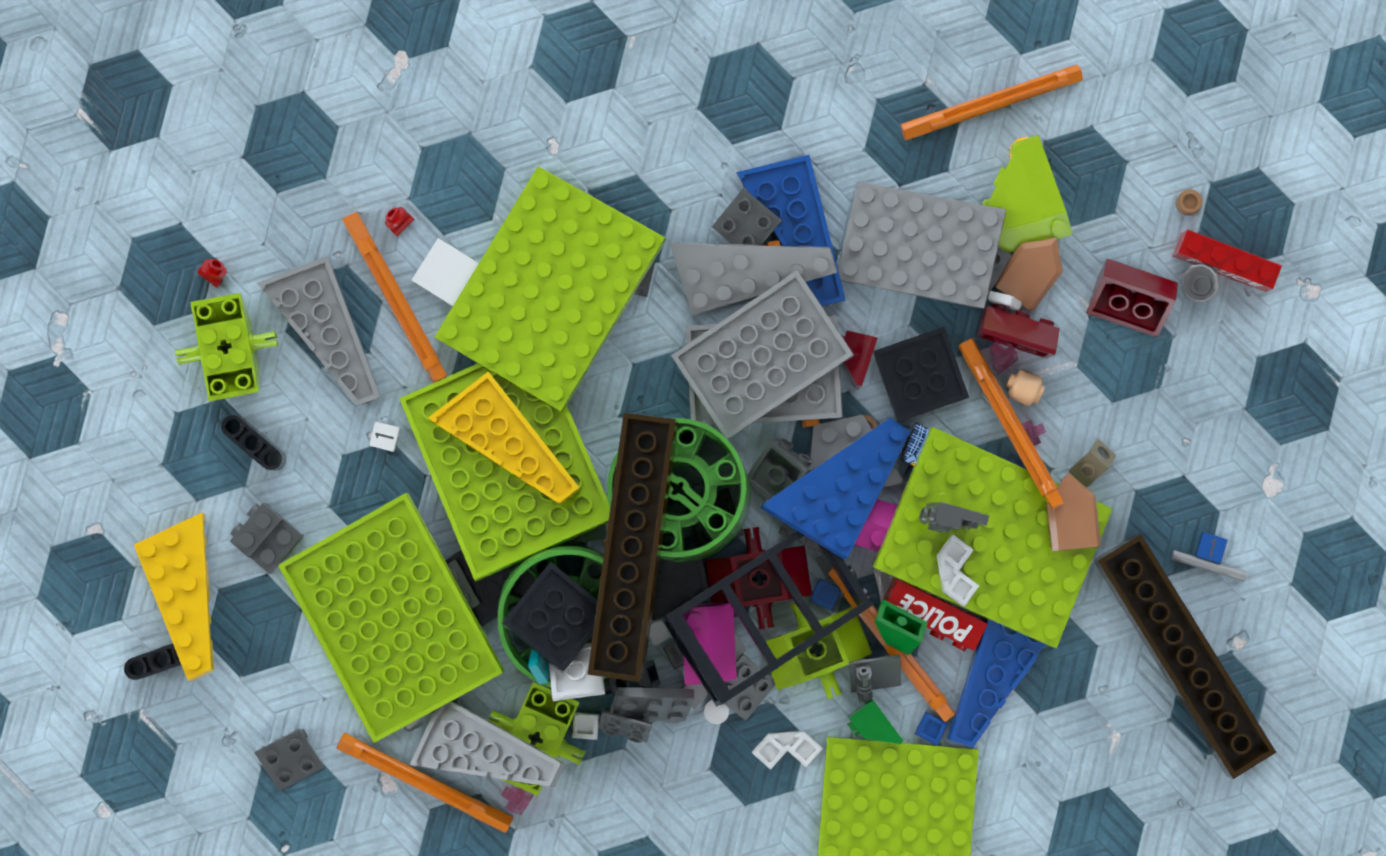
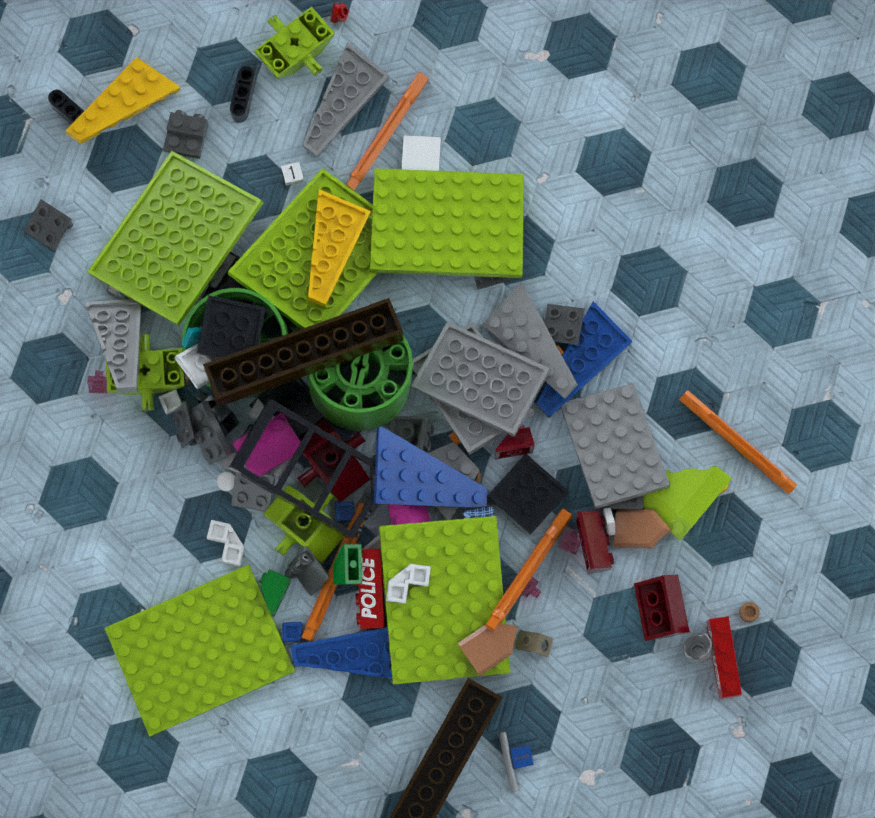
camera: 60 degrees right, 10 degrees down
orange piece [336,733,514,833] -> none
red plate [385,207,415,237] -> none
dark grey plate [919,502,989,533] -> none
light nougat head [1005,369,1045,406] -> none

